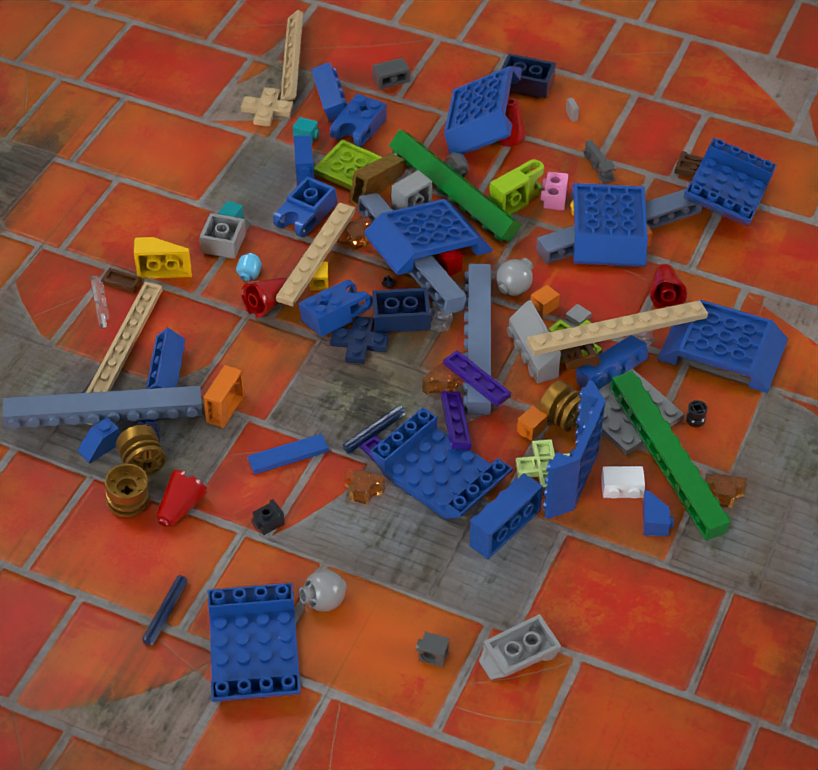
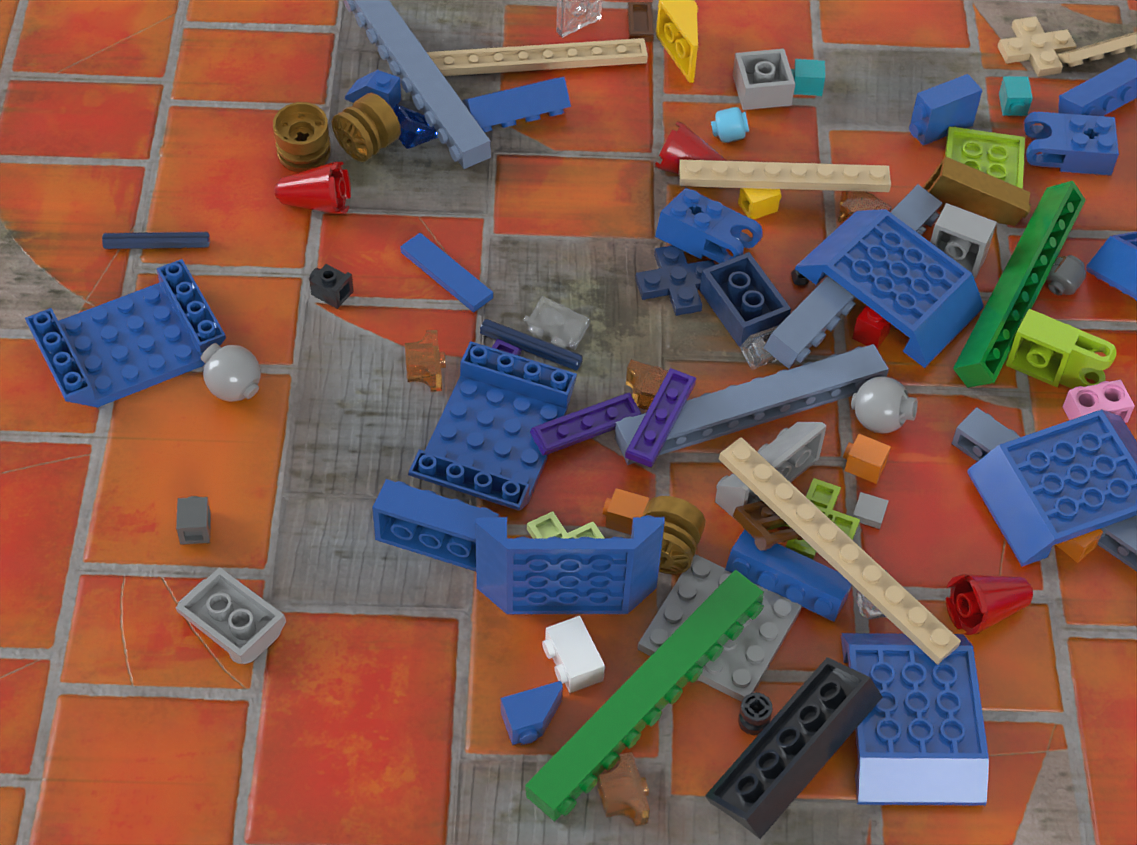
camera: 65 degrees right, 5 degrees up
orange window [203,365,244,428] -> none
blue brick [273,176,338,238] -> none
none -> clear bracket [523,296,591,350]
none -> black arch [705,657,883,839]

